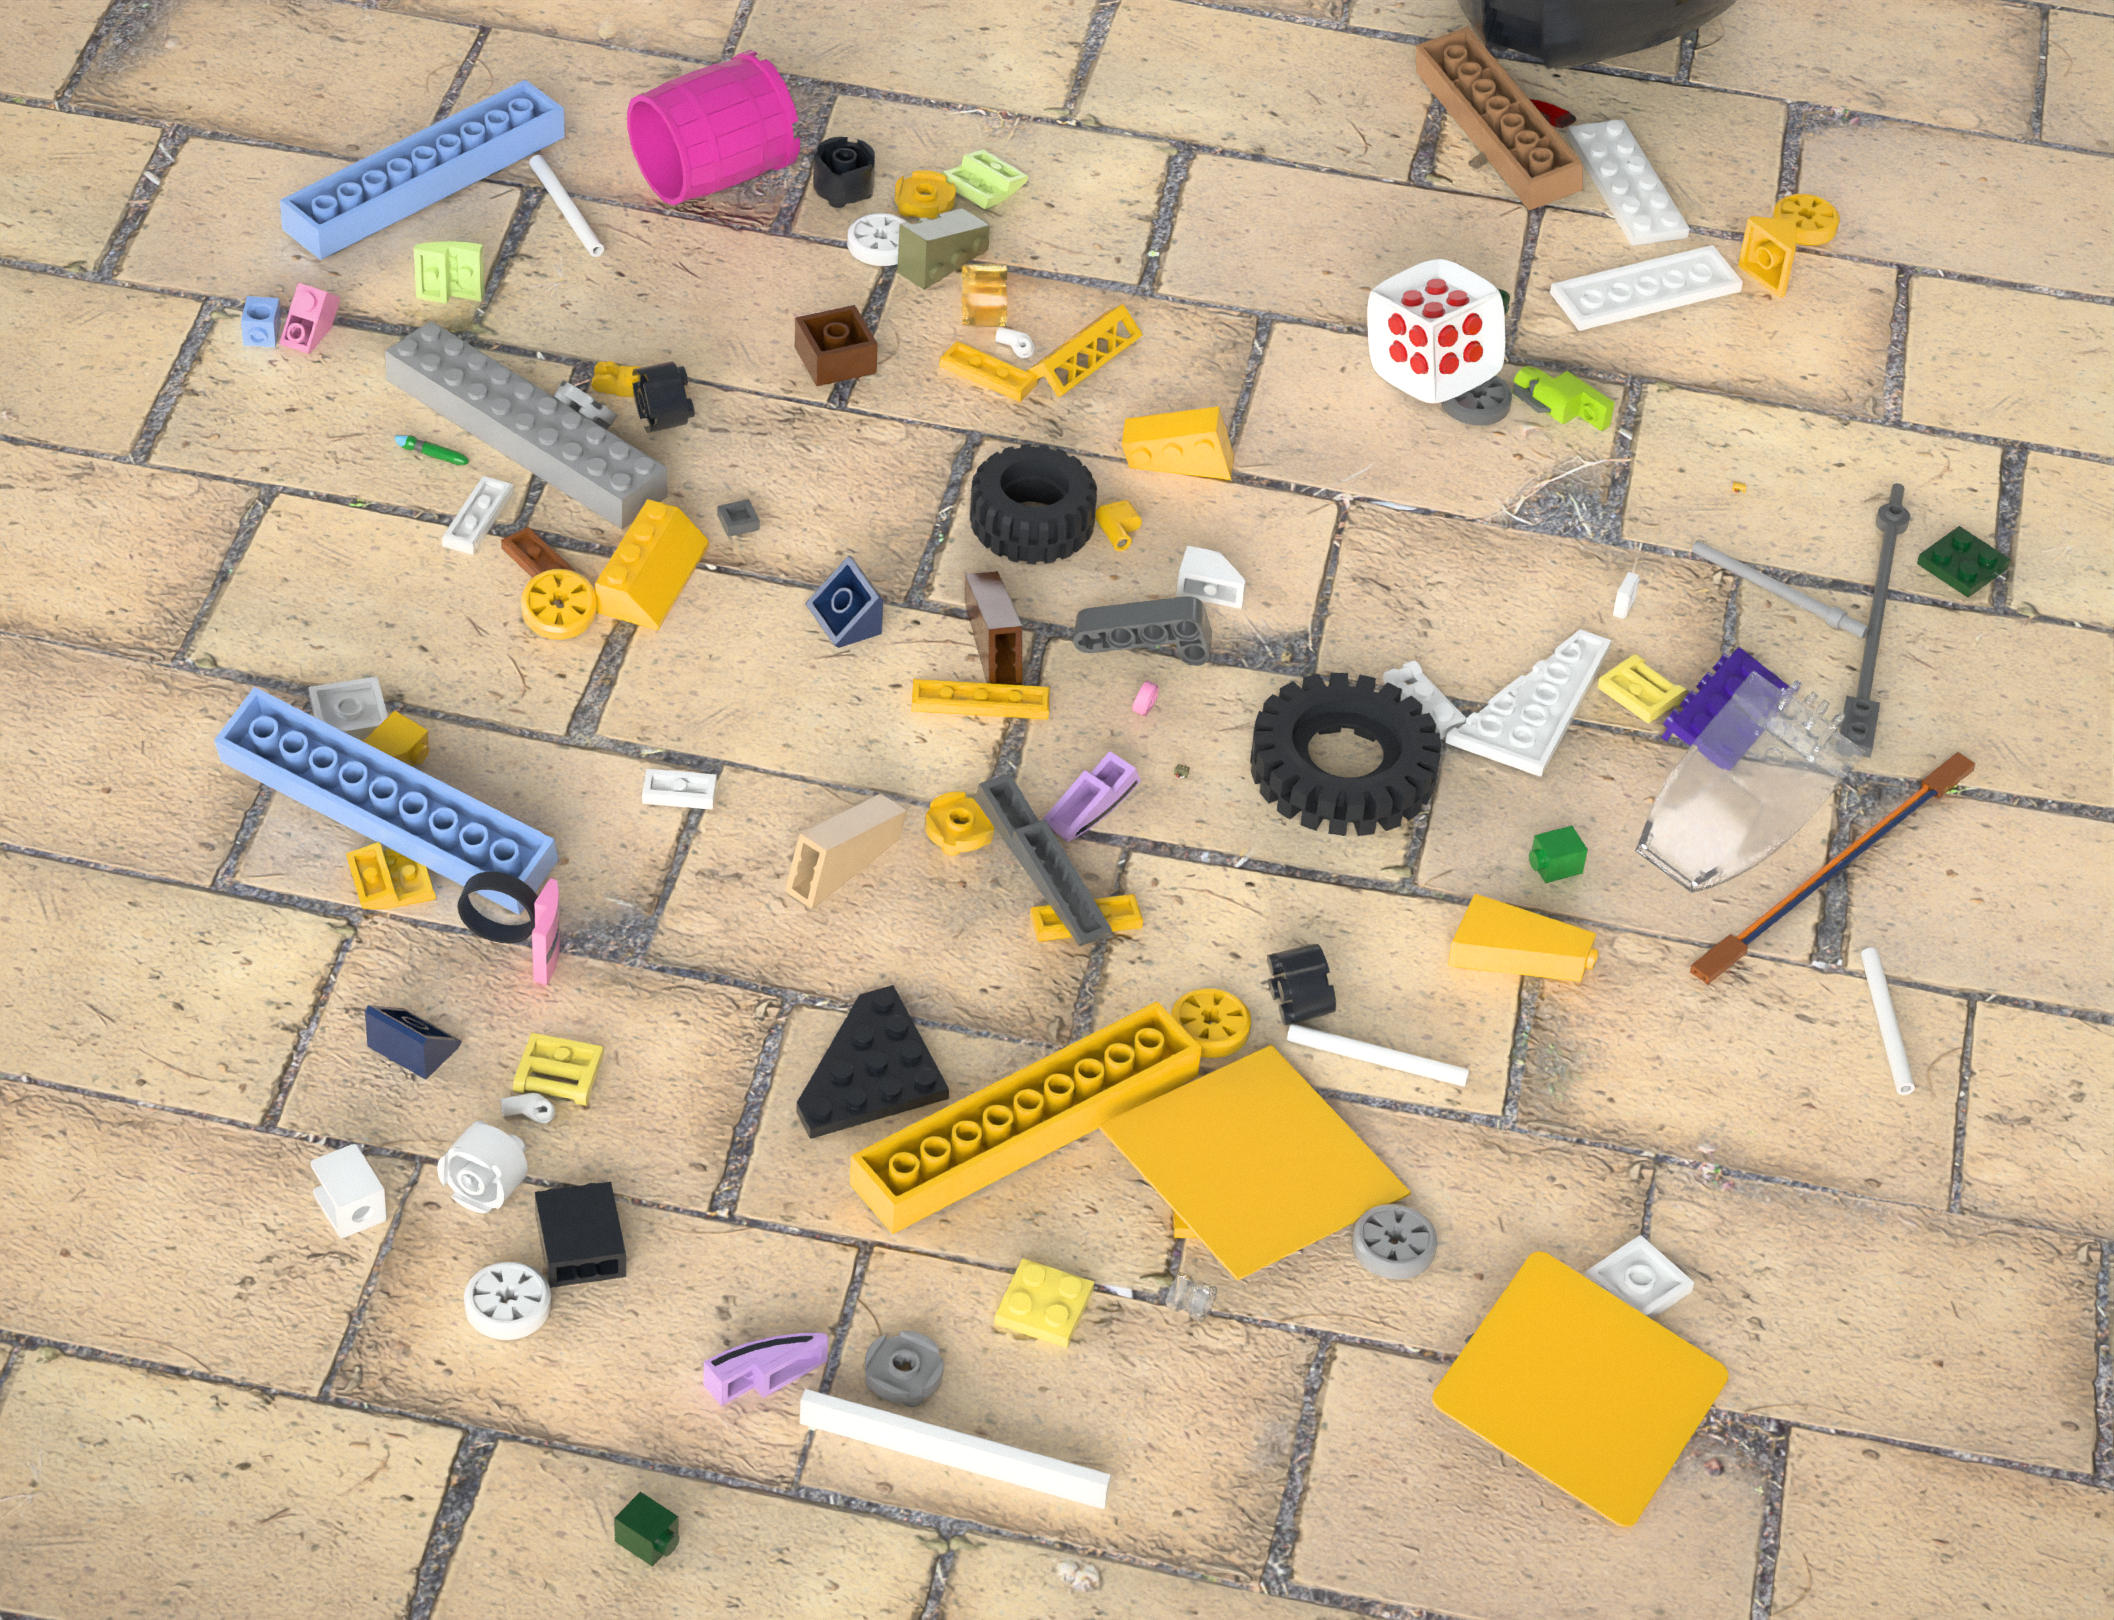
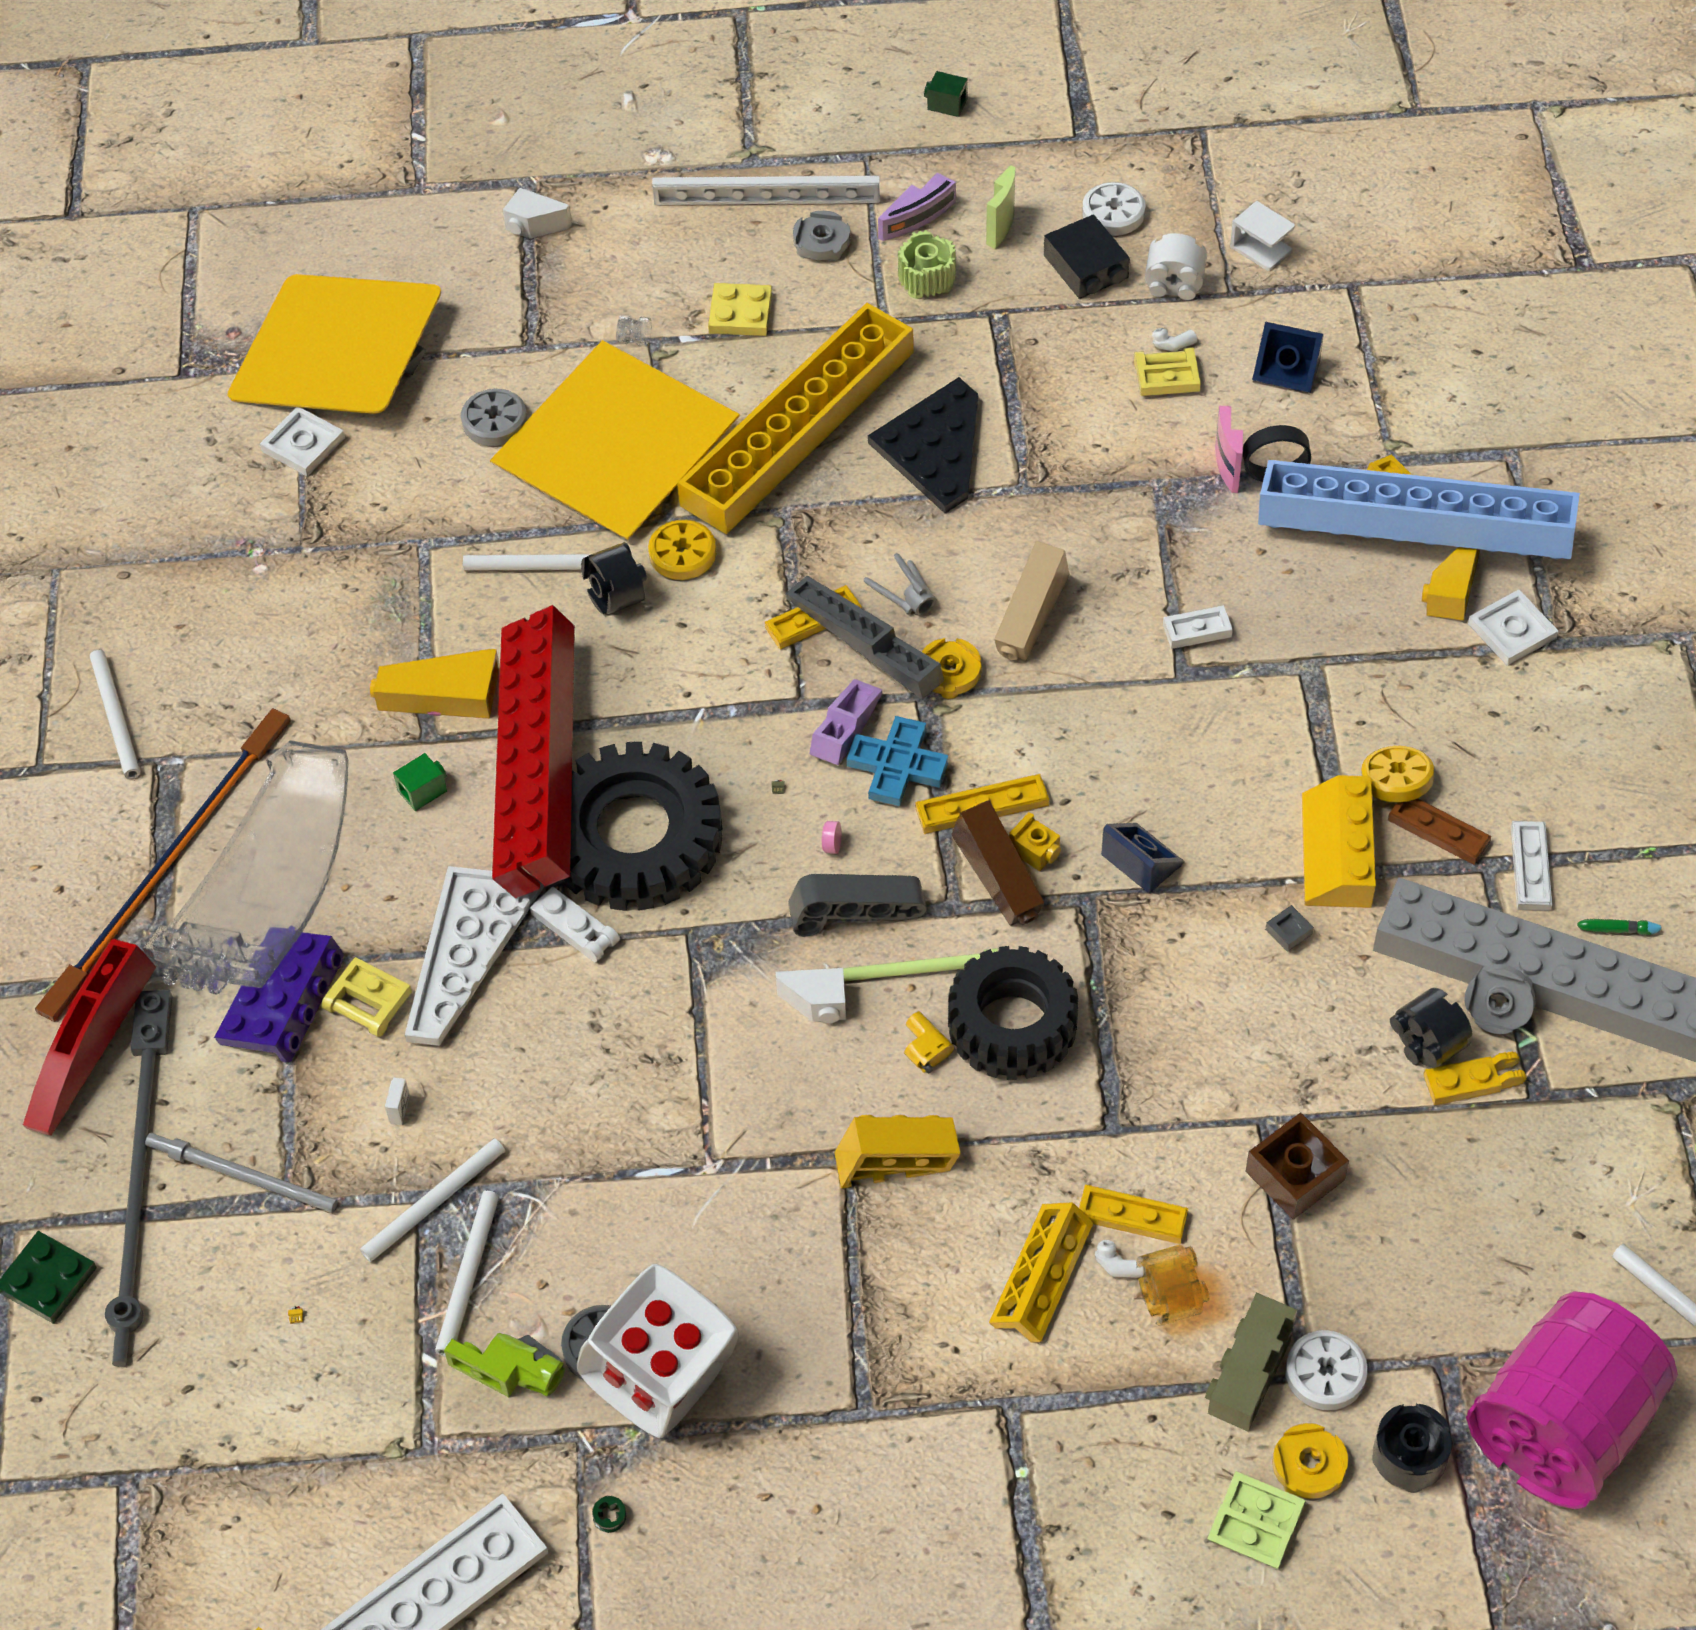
camera: 170 degrees right, 10 degrees up
none -> red wedge [23,939,156,1136]
none -> white piece [360,1138,505,1262]
none -> white piece [435,1191,499,1357]
none -> red piece [492,605,575,899]
none -> white slope [503,188,572,239]
none -> yellowish green bar [843,948,1018,981]
none -> dark azure plate [847,716,948,806]
none -> light grey plant [864,553,936,615]
none -> yellowish green brick [898,230,956,299]
none -> yellowish green slope [986,165,1015,249]
none -> yellow brick [1009,812,1061,871]

